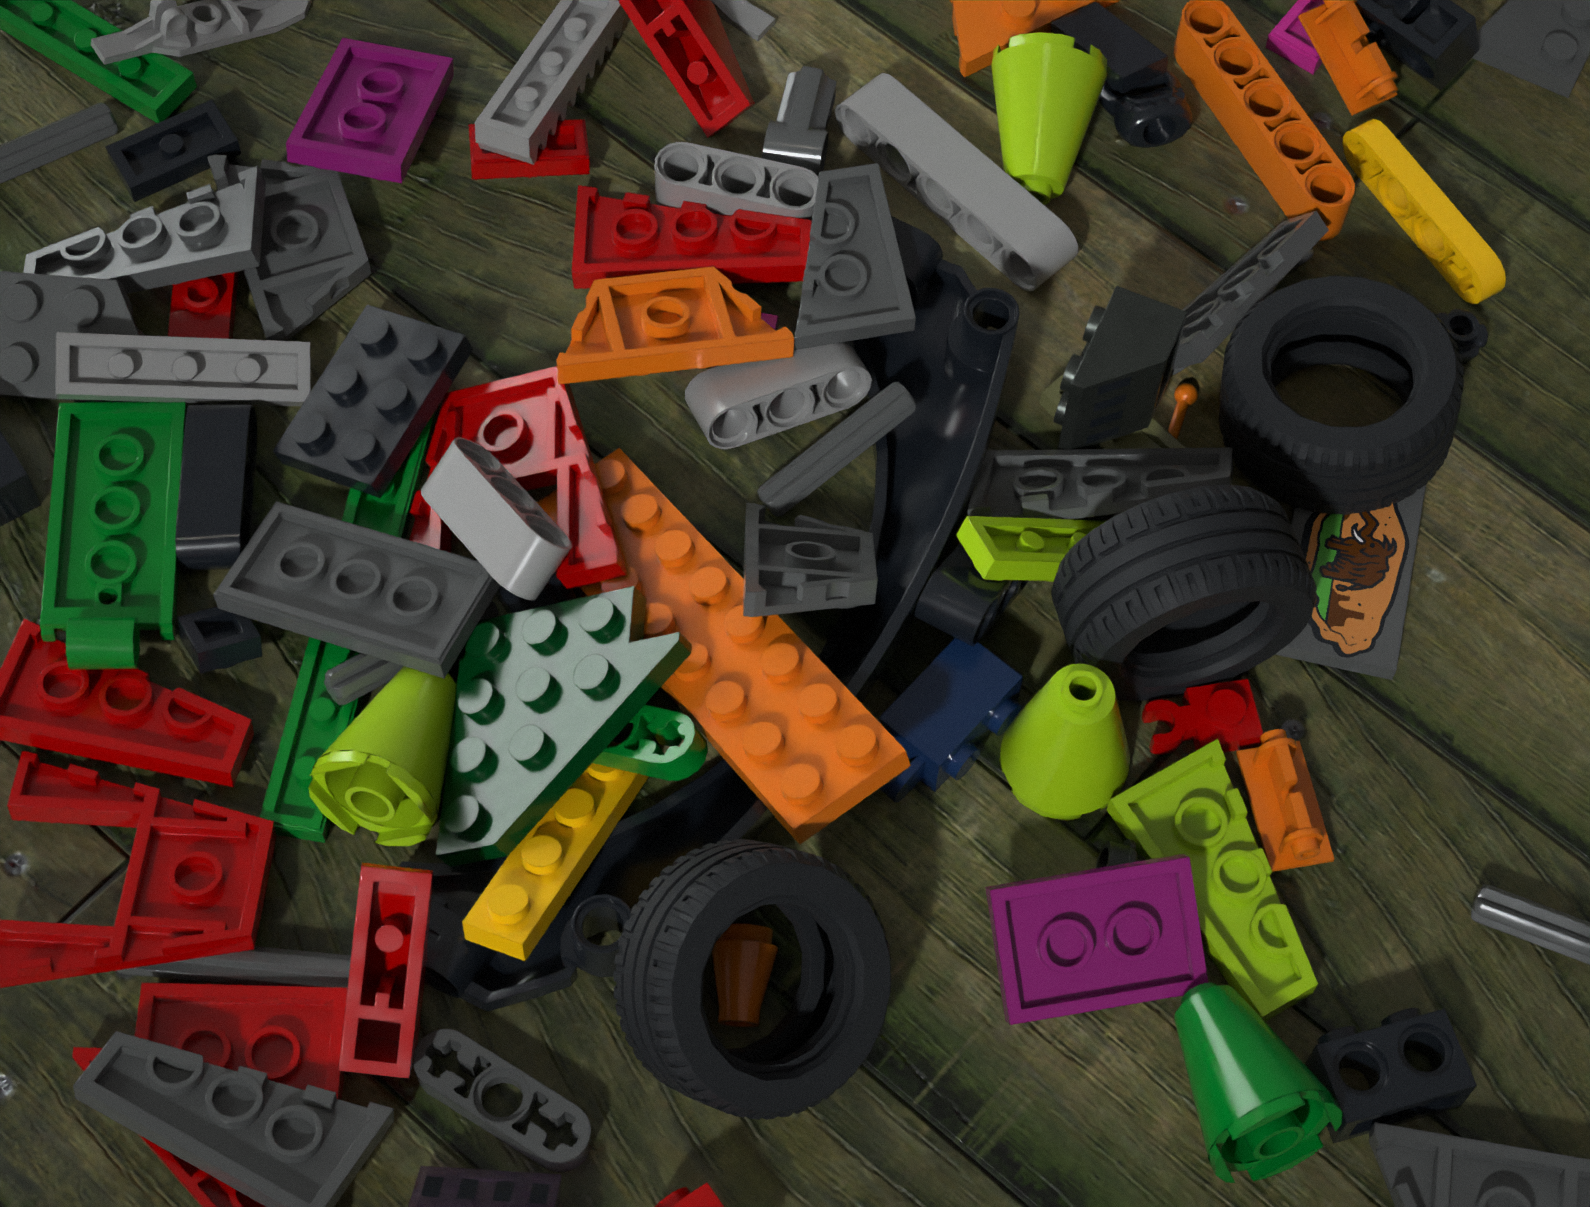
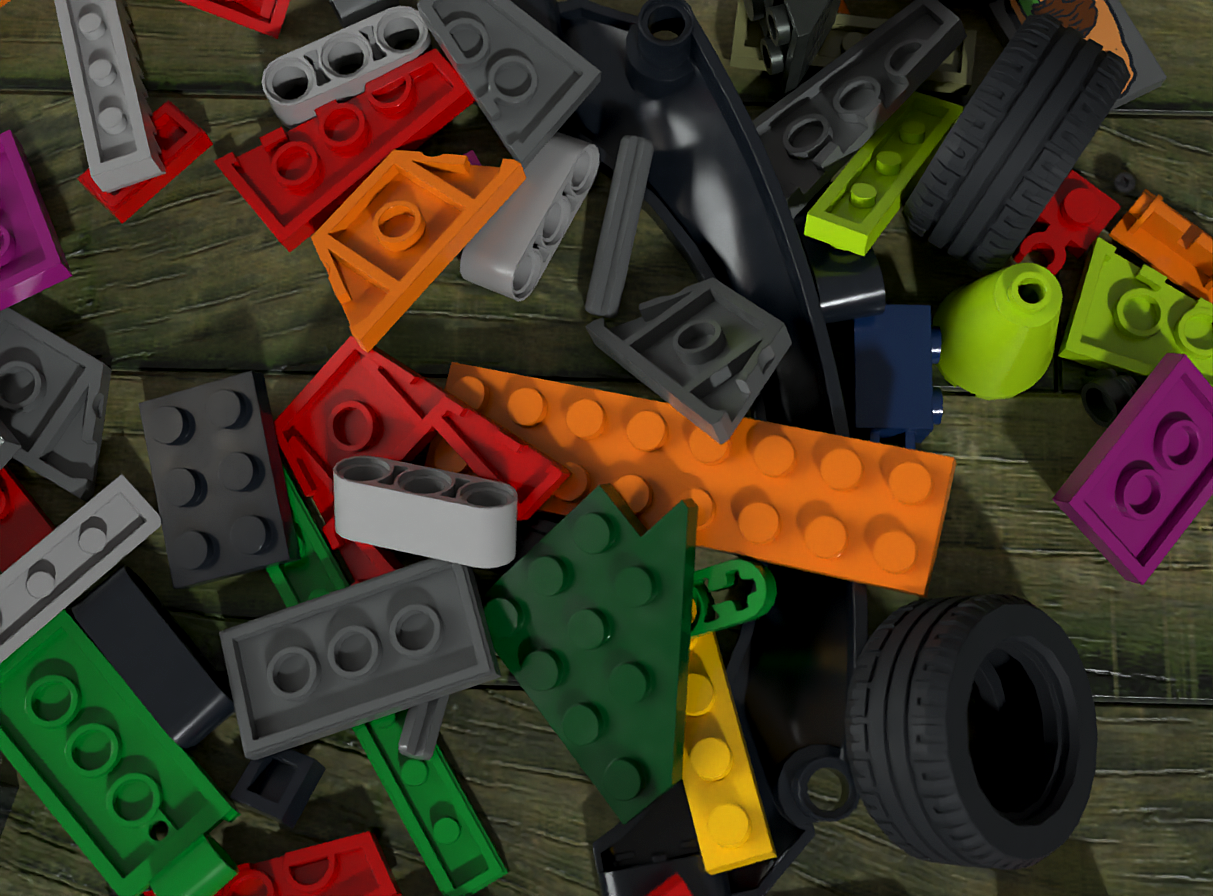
camera: 35 degrees left, 15 degrees up
lime cone [308,666,457,847] -> none

